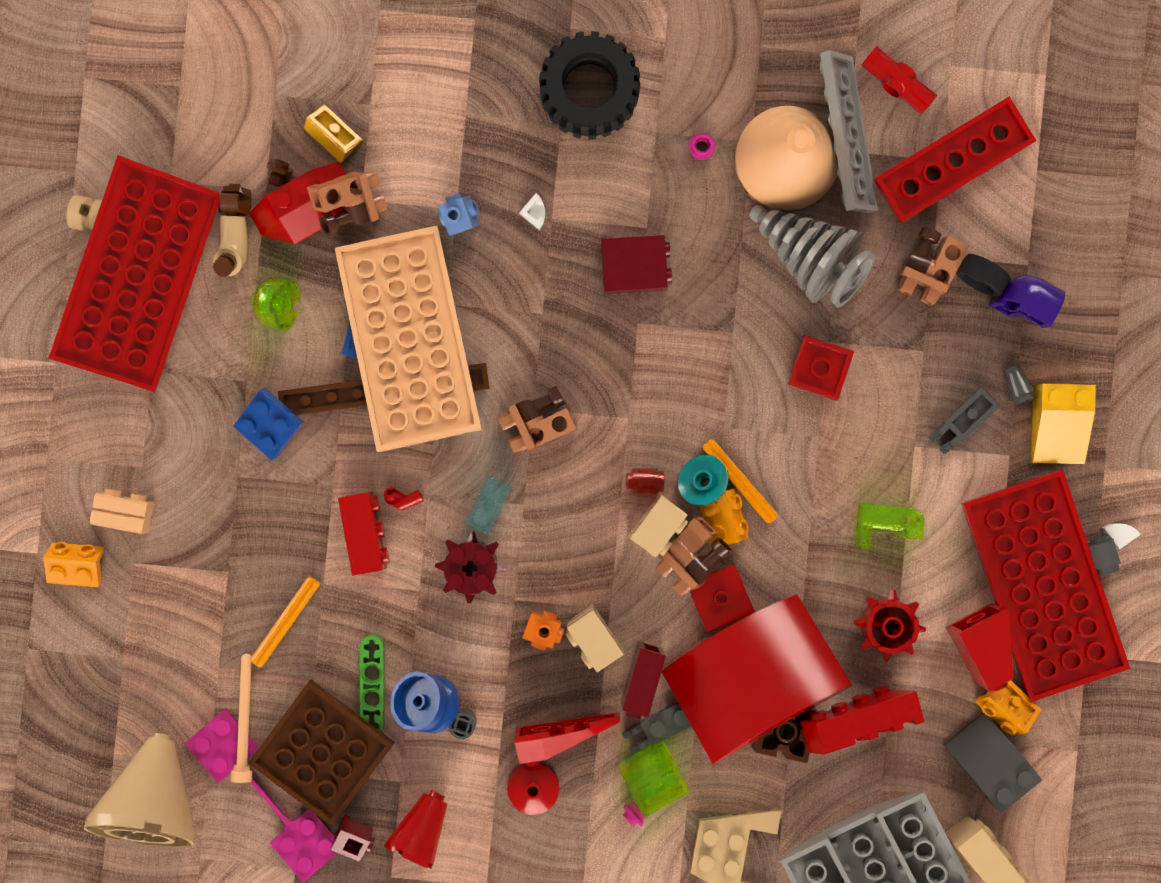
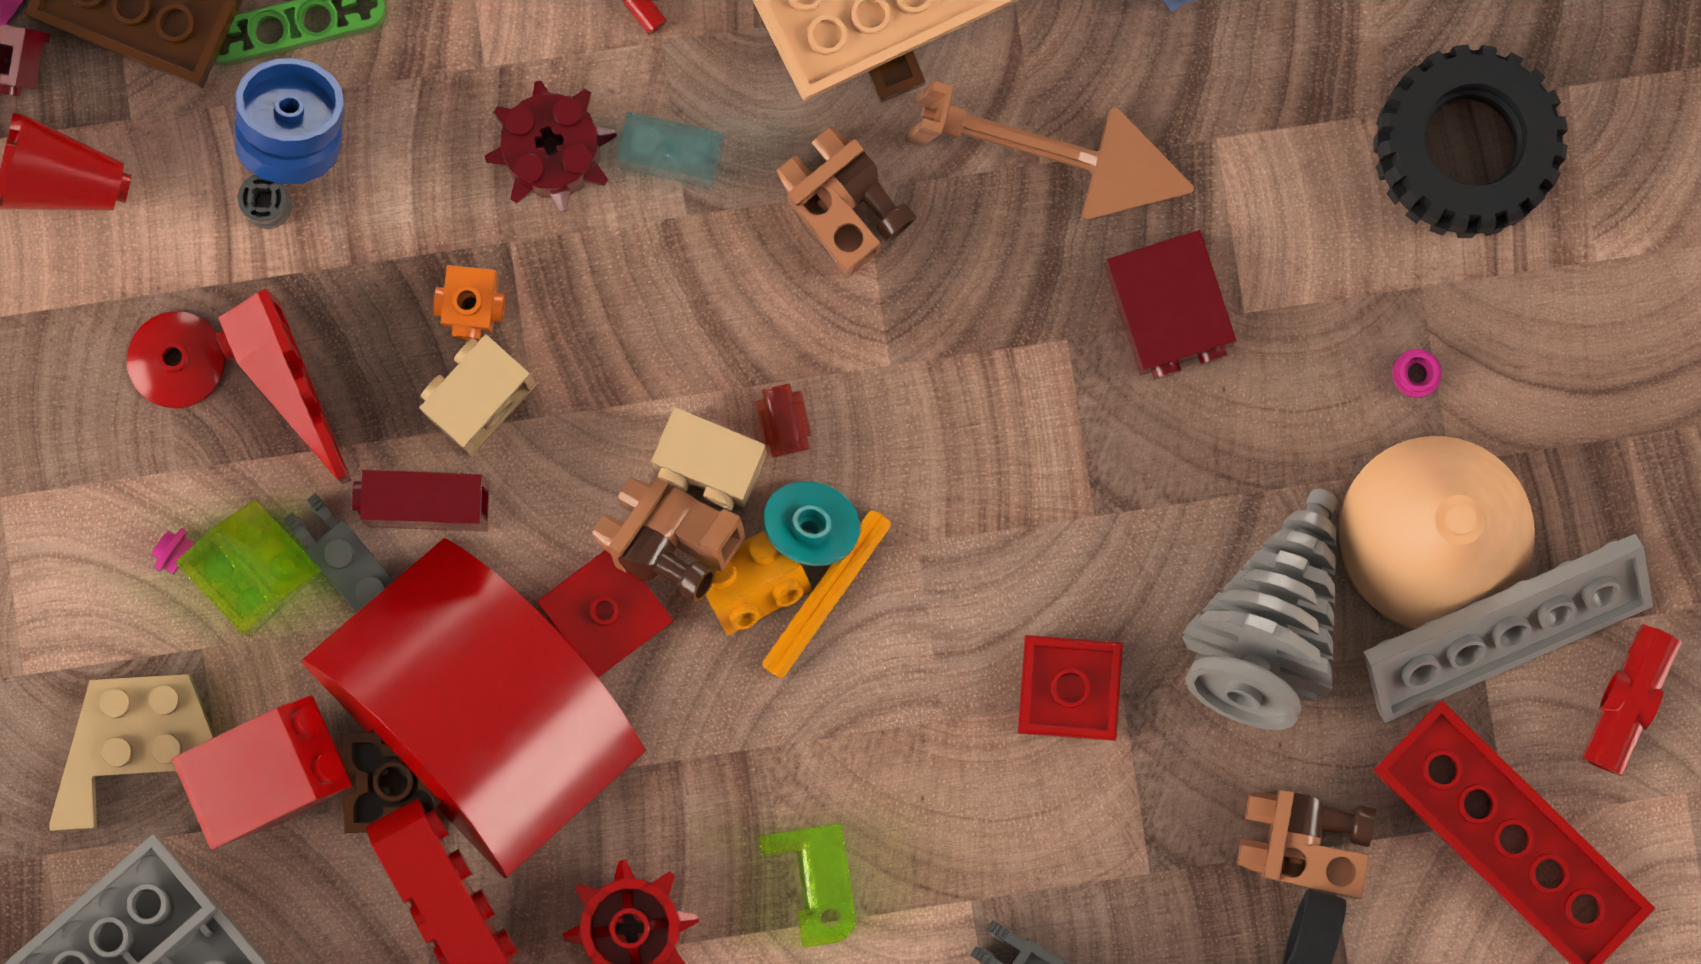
camera: 75 degrees right, 5 degrees down
white tile [519,193,545,231] -> none
none -> slope [171,695,352,850]
none -> nougat piece [906,81,1194,220]

